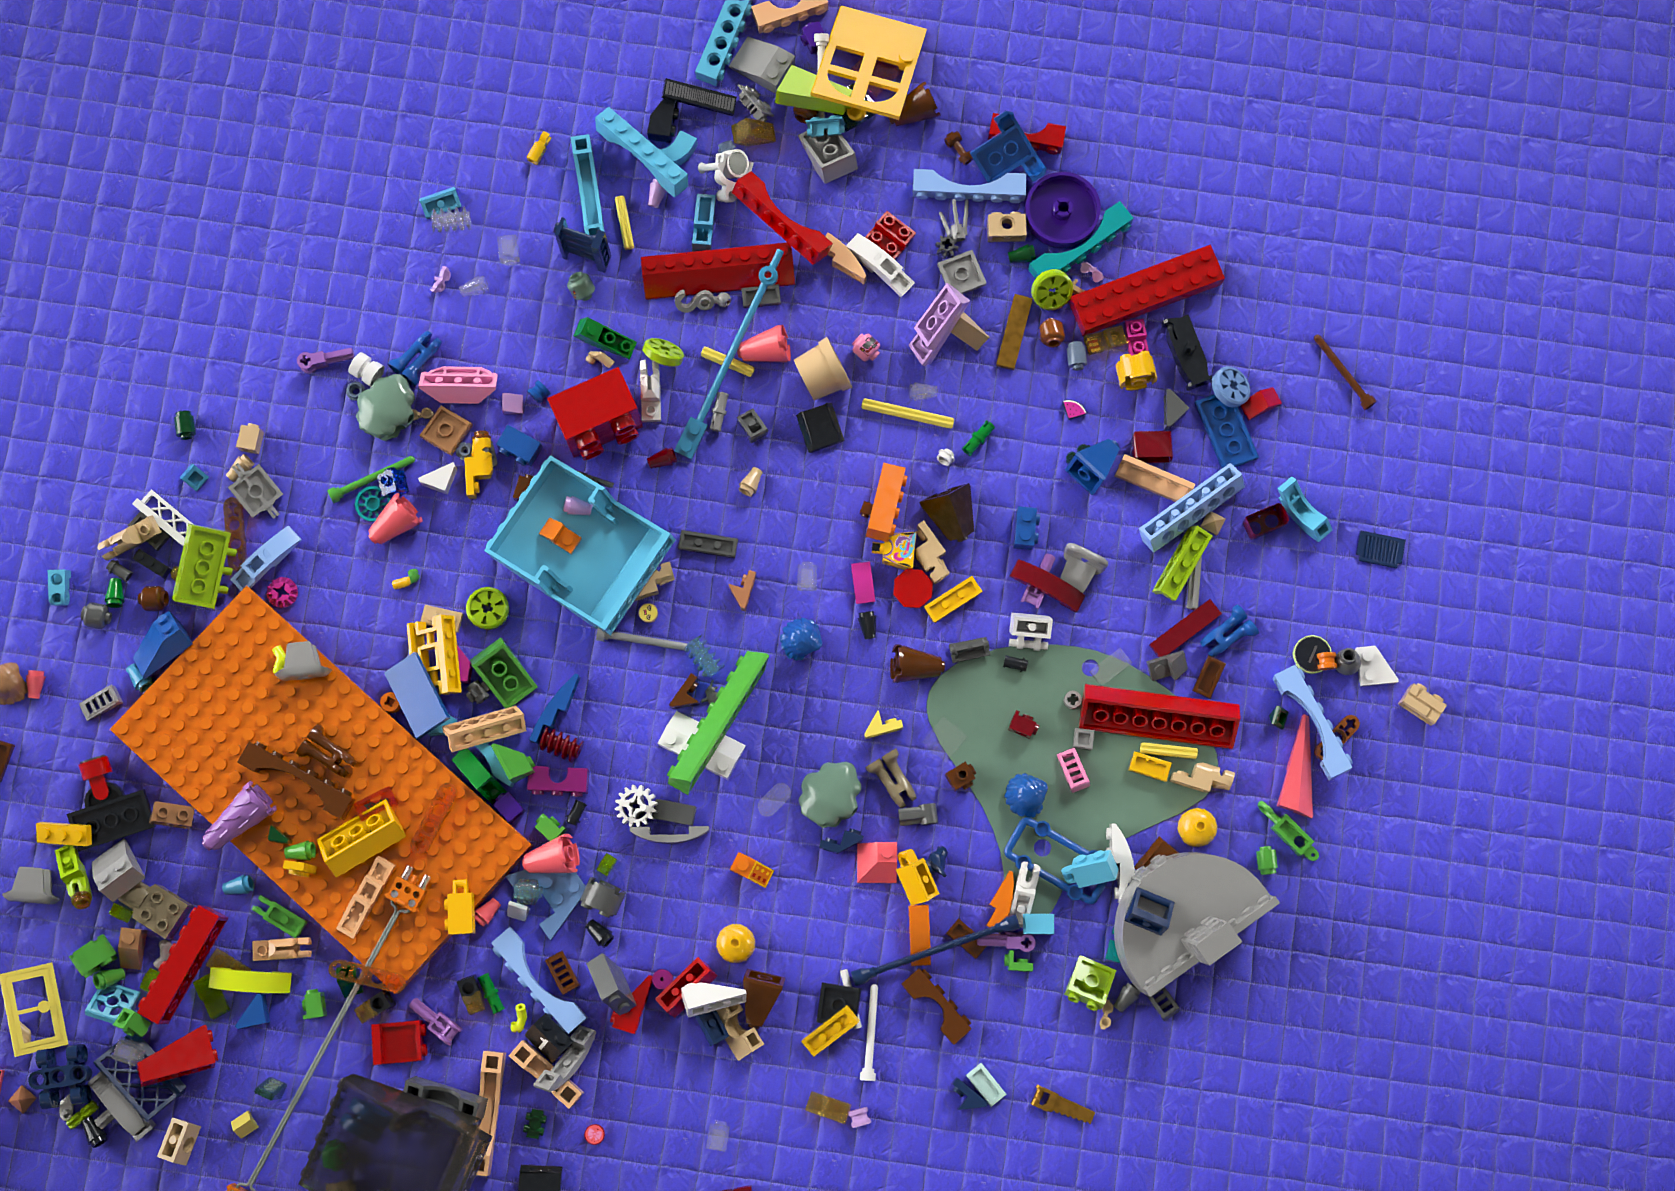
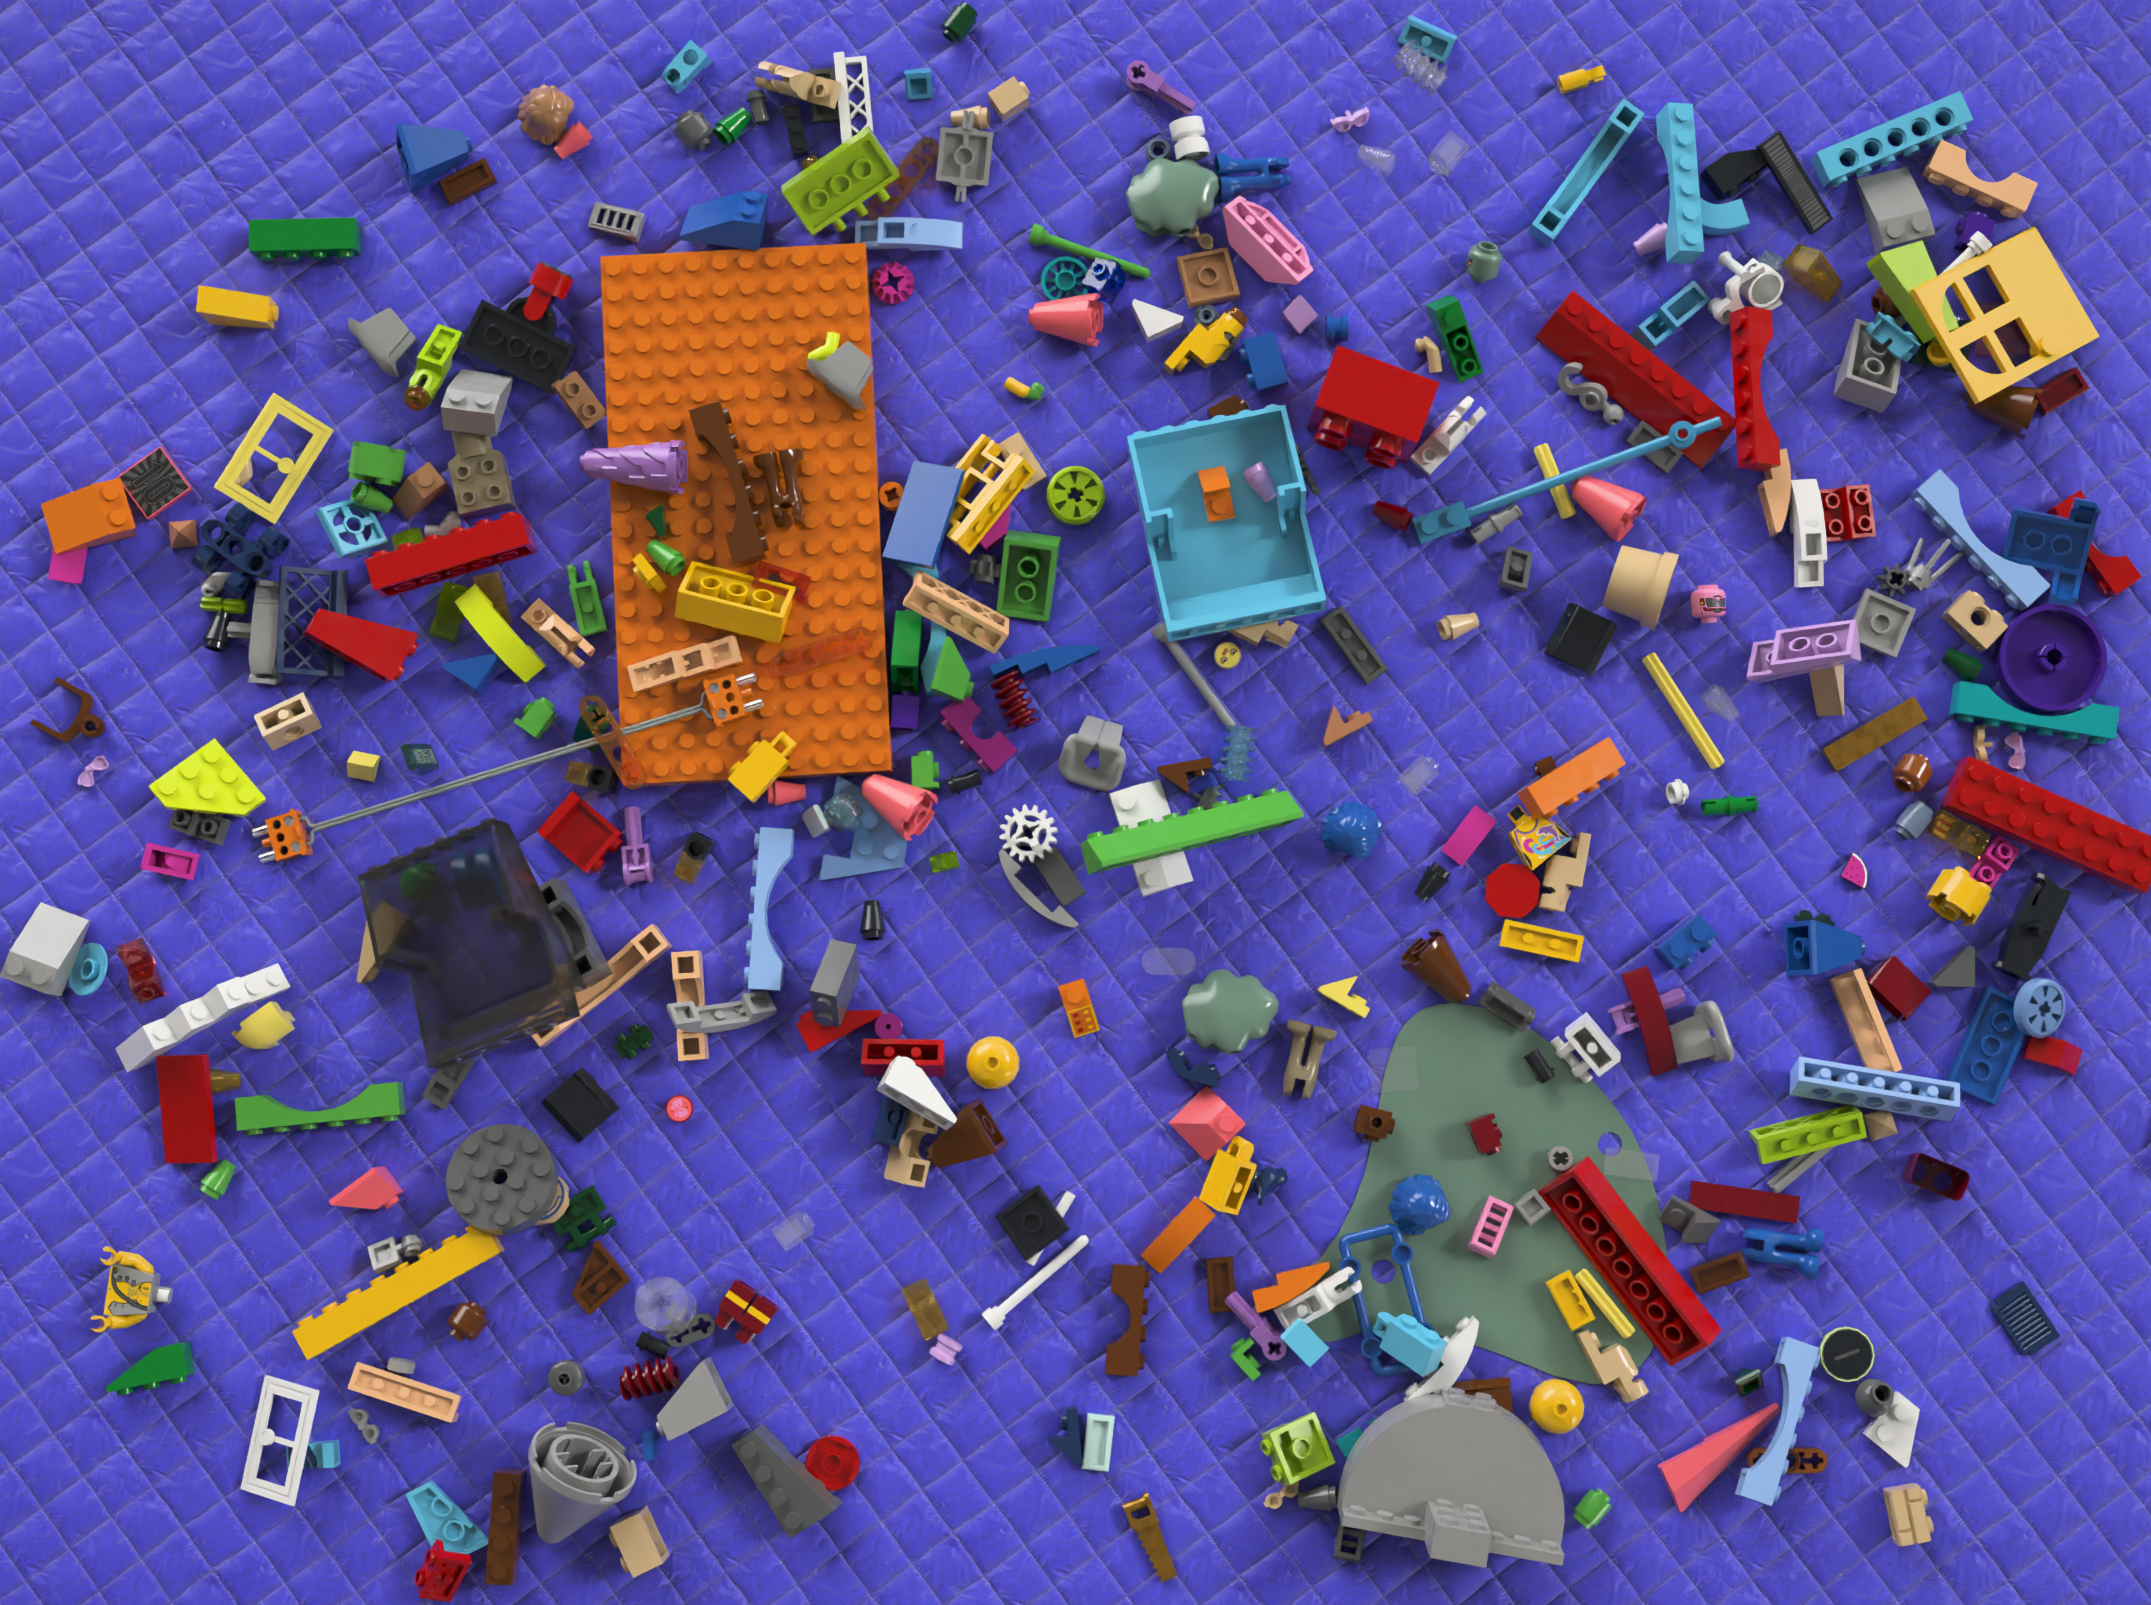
camera: 45 degrees right, 5 degrees up
yellow plate [36,822,92,846] -> none
clear neon green piece [108,903,133,923] -> none
clear brick [112,1037,146,1066] -> none
bright green brick [113,1008,151,1037] -> none
dark azure cone [126,663,153,692] -> none
reddish brown head [138,586,169,611] -> none
dark azure cone [222,874,254,895] -> none
green pin [477,972,505,1014] -> none
neon yellow arm [511,1003,527,1033] -> none
black brick [525,1013,574,1063] -> none
reddish brown slope [545,950,581,995] -> none
dark blue fence [553,217,611,273] -> none
dark grey brick [580,877,626,918] -> none
light yellow axle [615,196,634,250] -> none
lime wheel [642,338,684,367] -> none
light grey hinge [737,84,774,124] -> none
yellow plate [801,1005,860,1057] -> none
dark blue hose [851,914,1021,986] -> none
dark grey piece [898,803,938,826] -> none
dark brown slope [919,483,974,542] -> none
reddish brown bar [944,131,973,165] -> none
lime wheel [1031,269,1073,310] -> none
dark blue tile [1124,887,1175,936] -> none
bright green piece [1258,801,1319,861] -> none
medium azure arch [1277,477,1333,542] -> none
orange wheel [1316,652,1337,670] -> none
none -> light grey piece [1058,715,1126,791]
none -> dark red tile [2034,366,2090,417]

